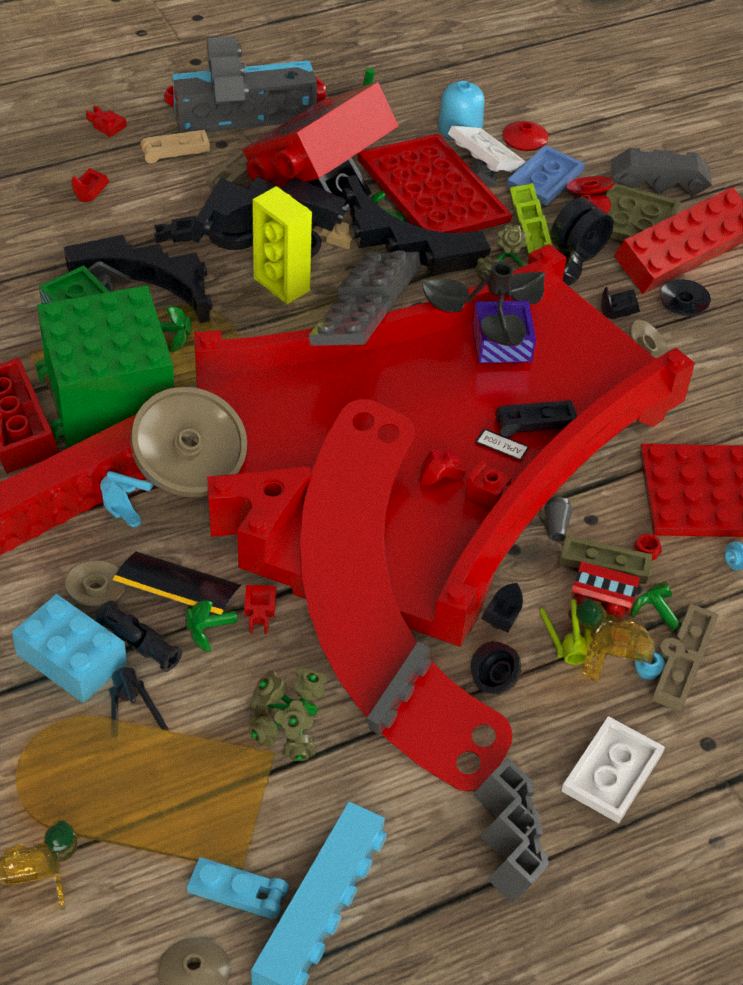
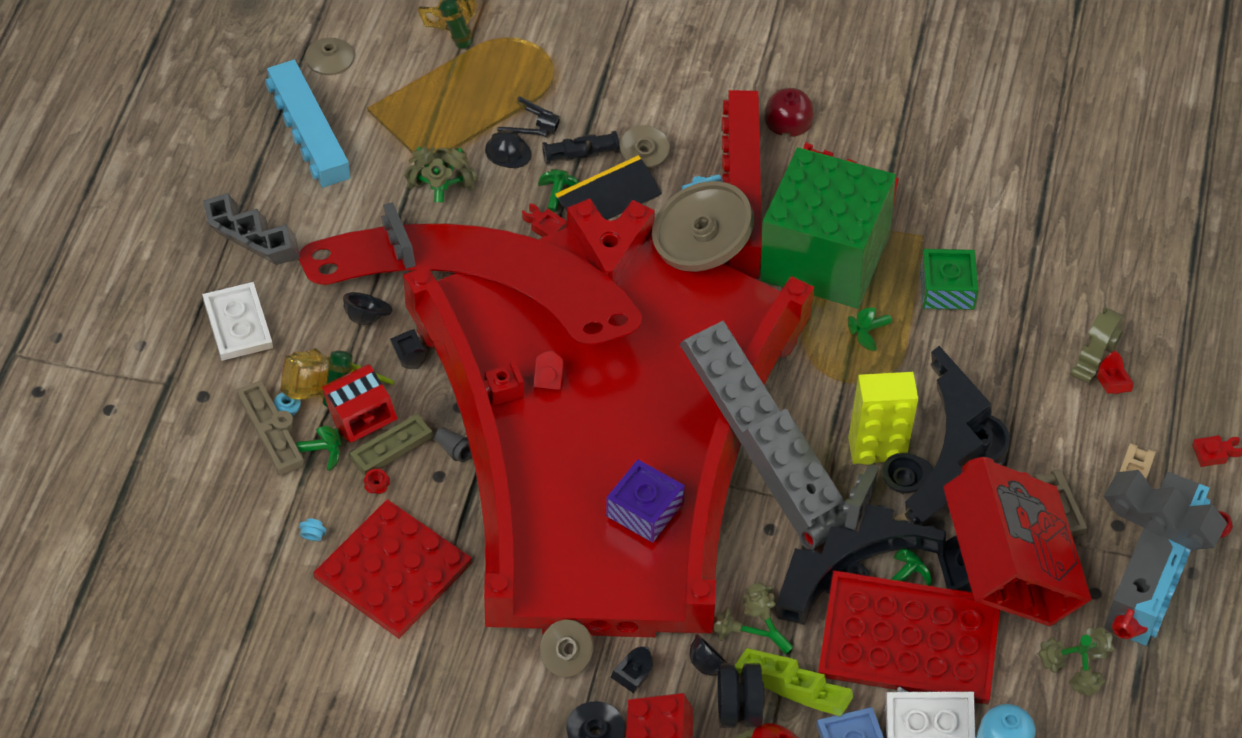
camera: 130 degrees right, 5 degrees up
medium azure brick [12,594,127,704] -> none
black arch [64,235,212,324] -> none
dark grey piece [88,262,131,292] -> none
black plate [154,216,196,243] -> none
medium azure plate [187,857,290,919] -> none
pearl dark grey plant [422,262,545,346] -> none
white sticker [476,429,530,460] -> none
black plate [495,400,577,437] -> none
none -> black piece [485,129,531,168]
none -> dark grey plate [842,465,879,530]
none -> olive piece [1070,307,1124,384]

